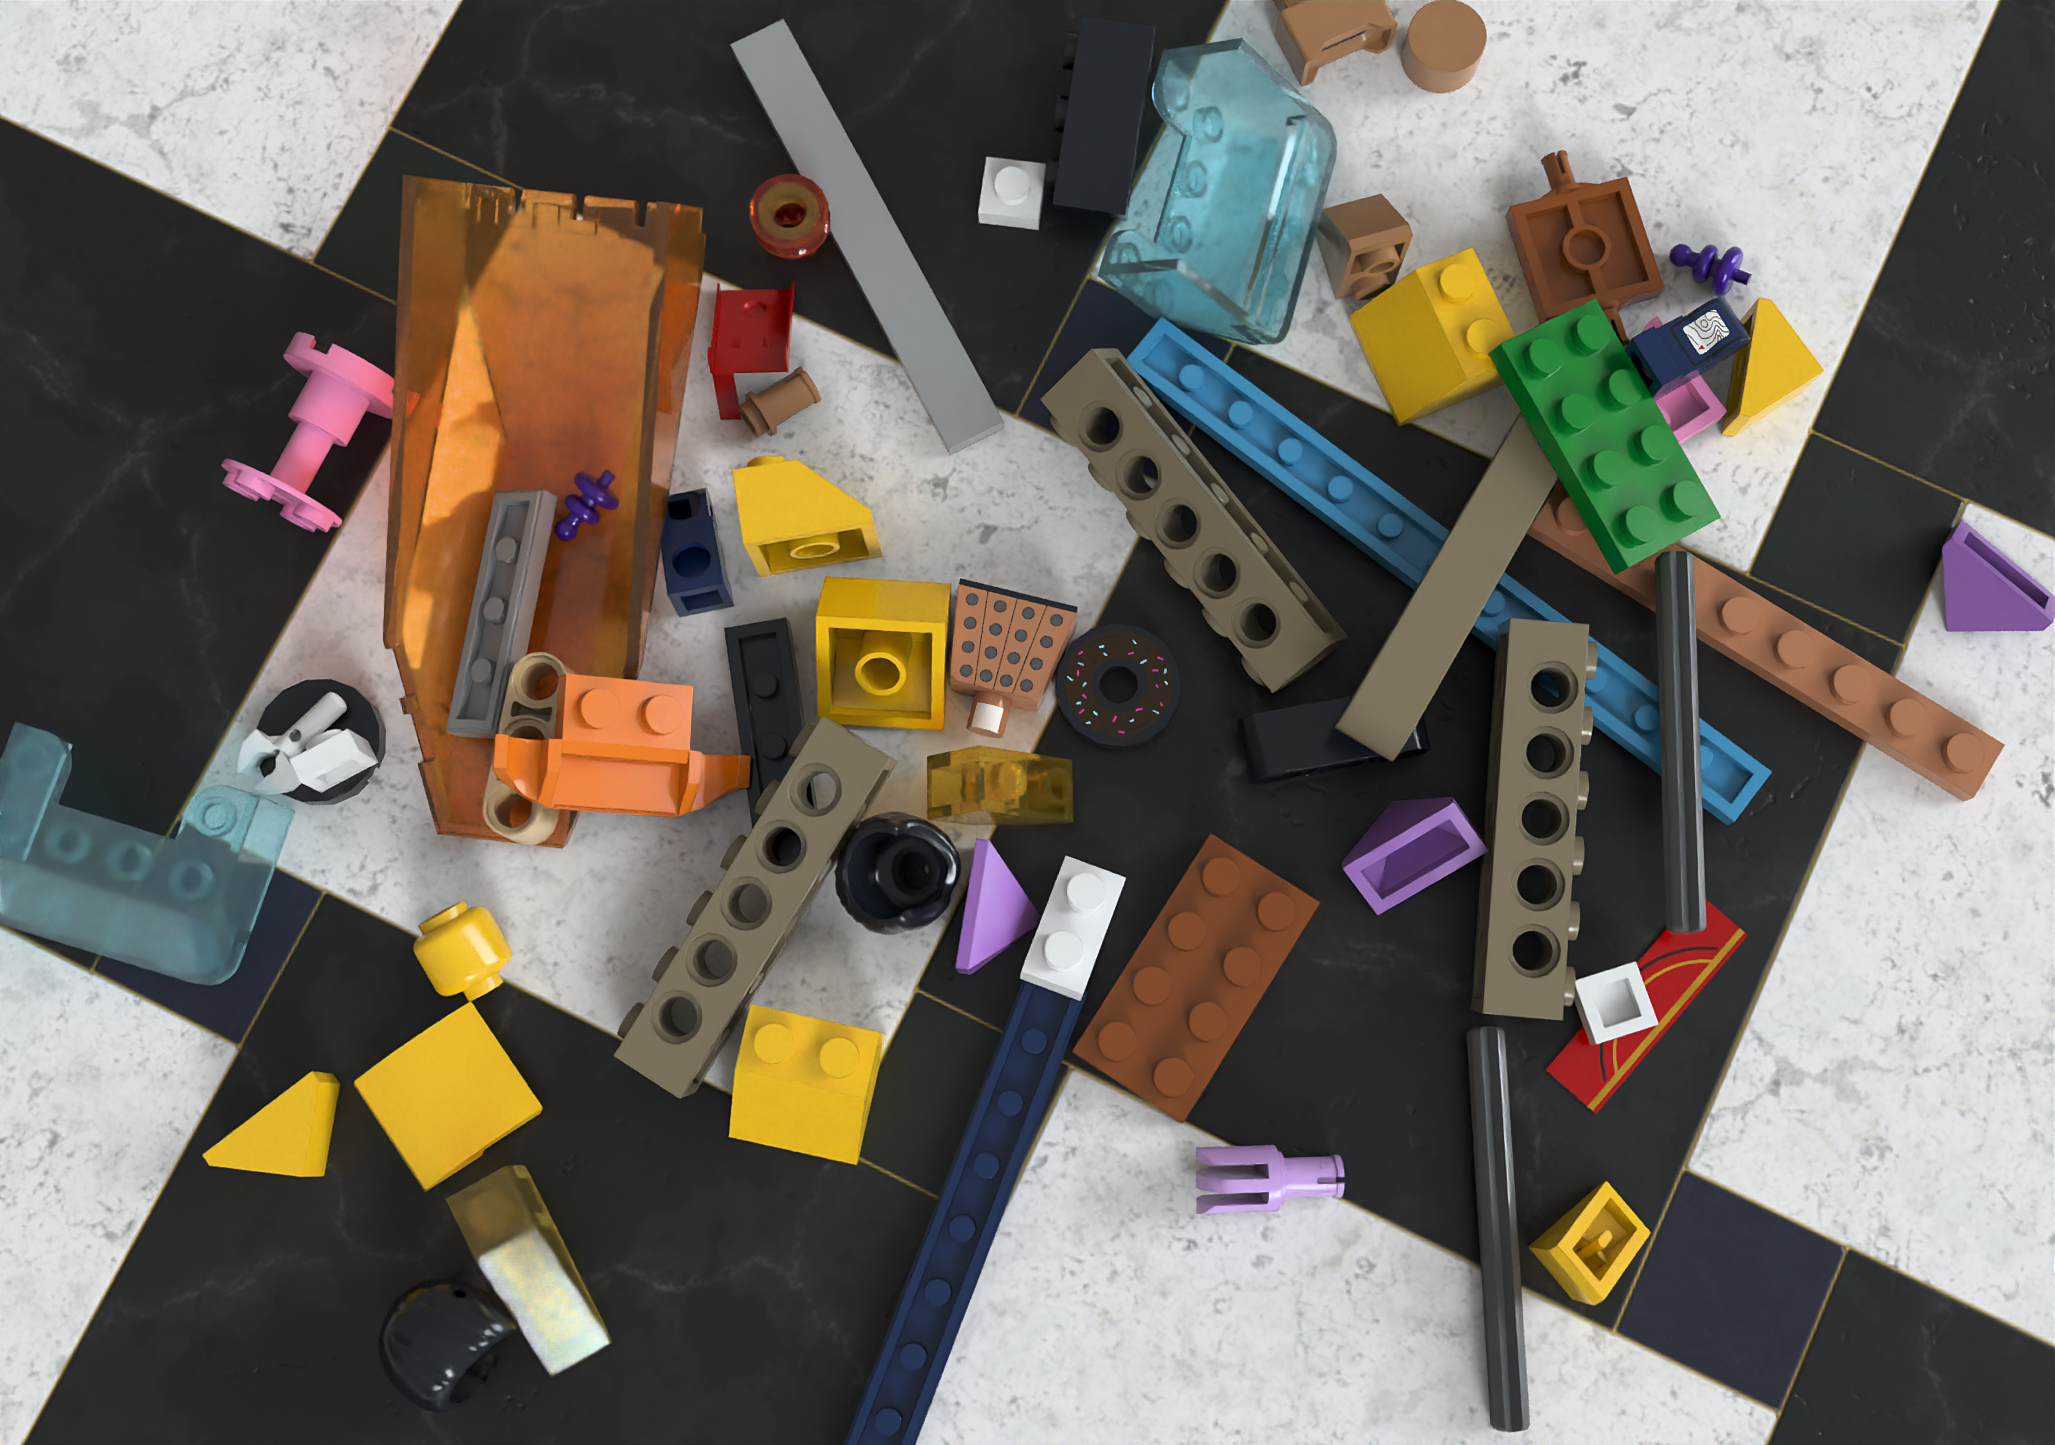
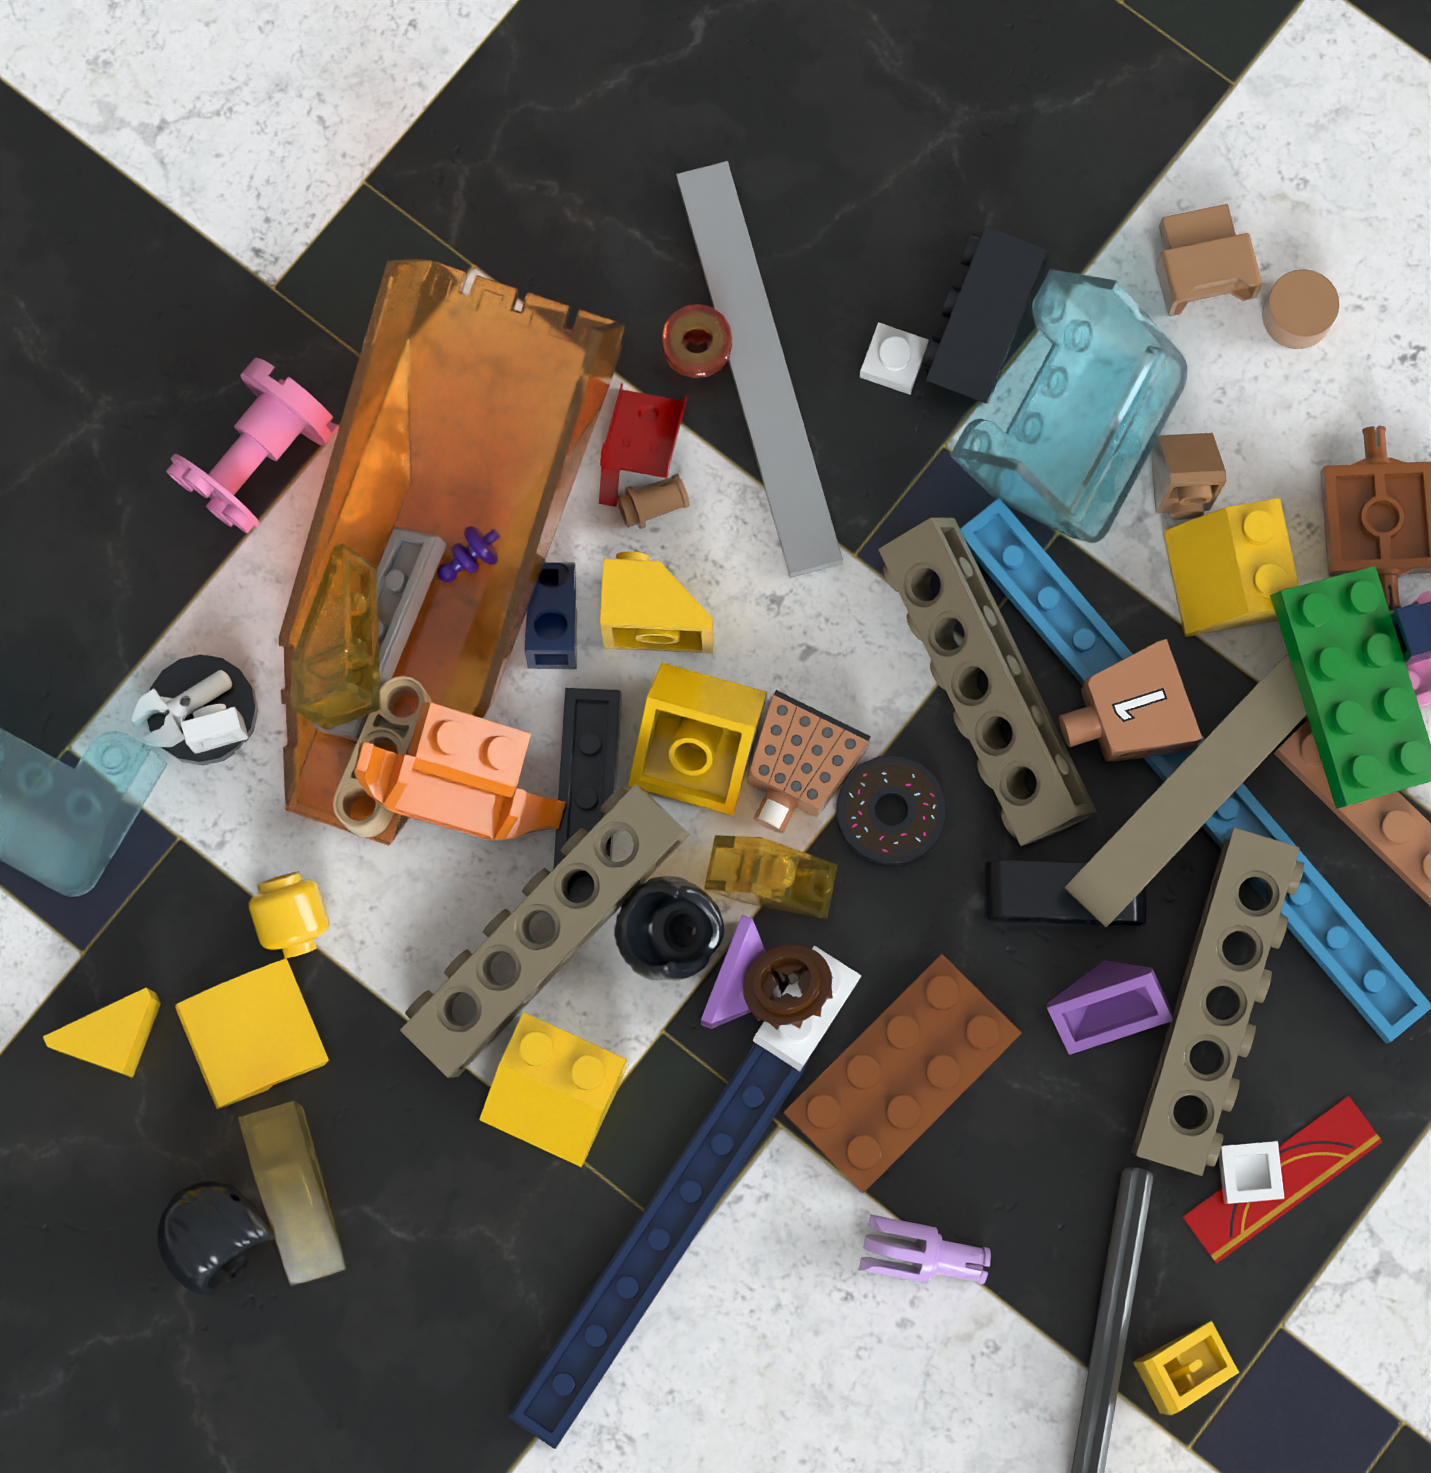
camera: 10 degrees right, 0 degrees up
dark grey axle [1655,551,1707,934] -> none
none -> clear yellow slope [290,543,380,730]
none -> reddish brown gear [743,945,833,1030]
none -> nougat torso [1059,639,1202,762]

